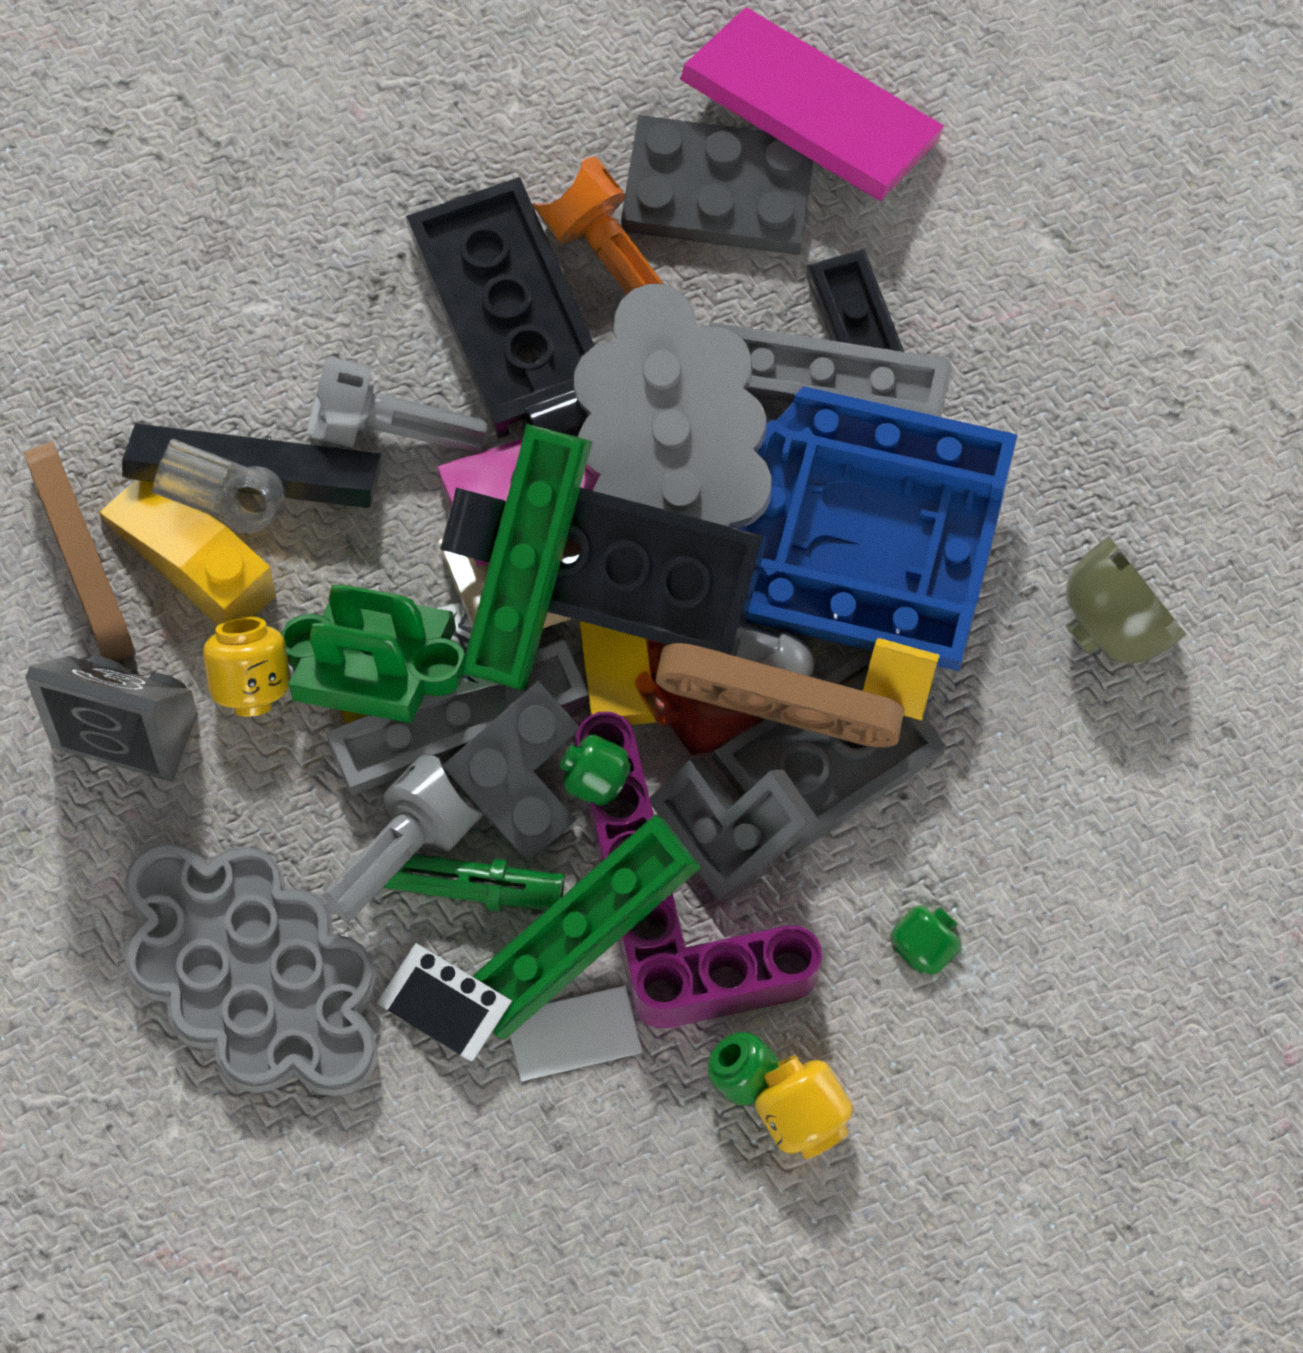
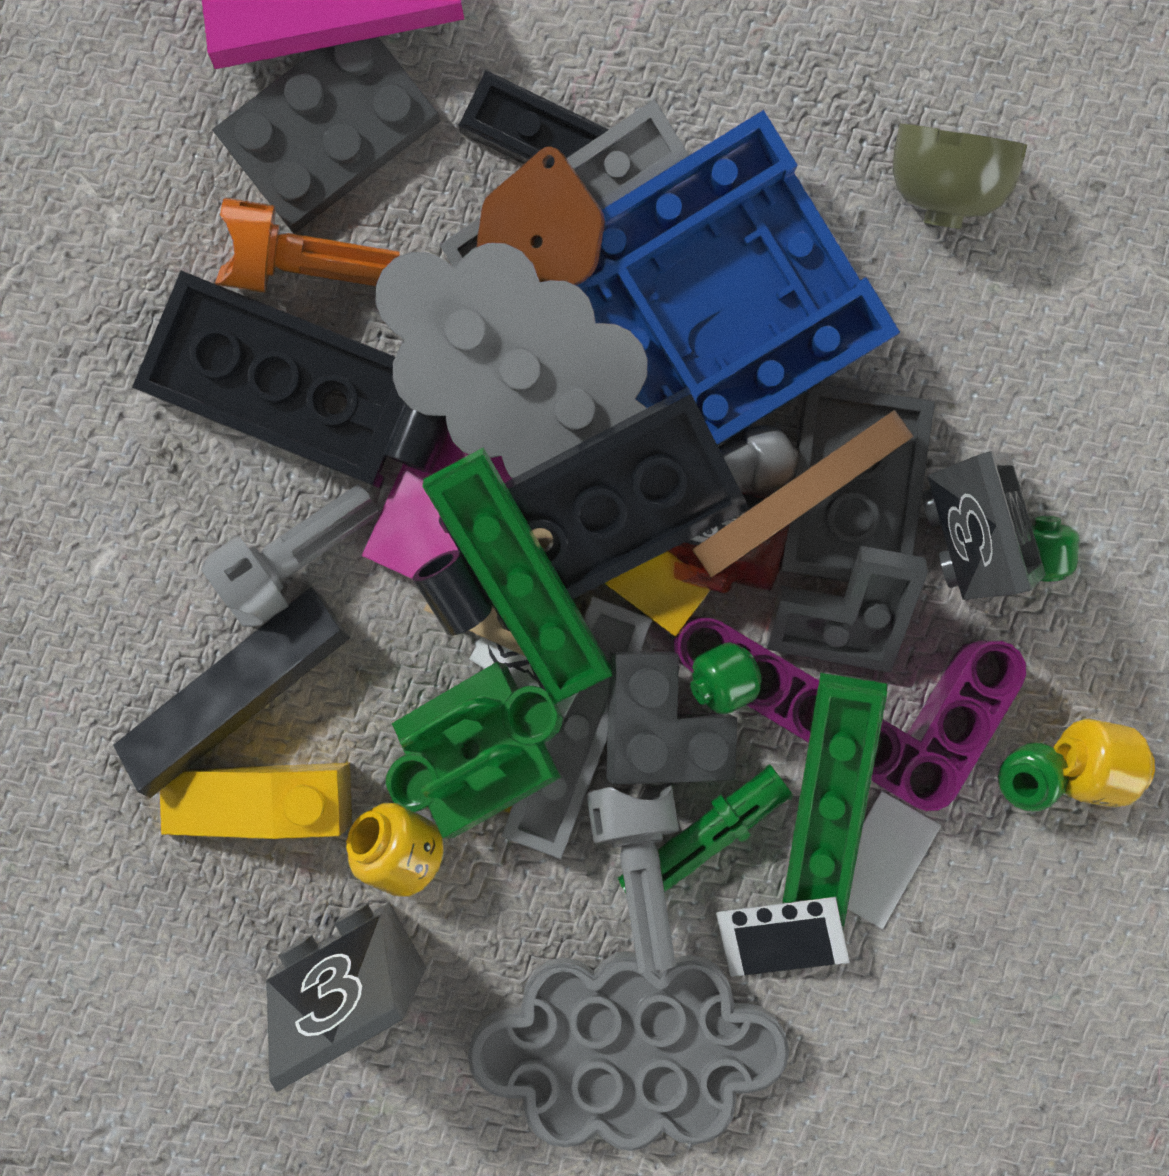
camera: 45 degrees left, 20 degrees up
medium nougat beam [23,441,136,662] -> none
clear piece [152,439,285,534] -> none
yellow tile [863,638,940,721] -> none
none -> dark orange piece [477,147,605,285]
none -> dark grey slope [922,451,1046,600]

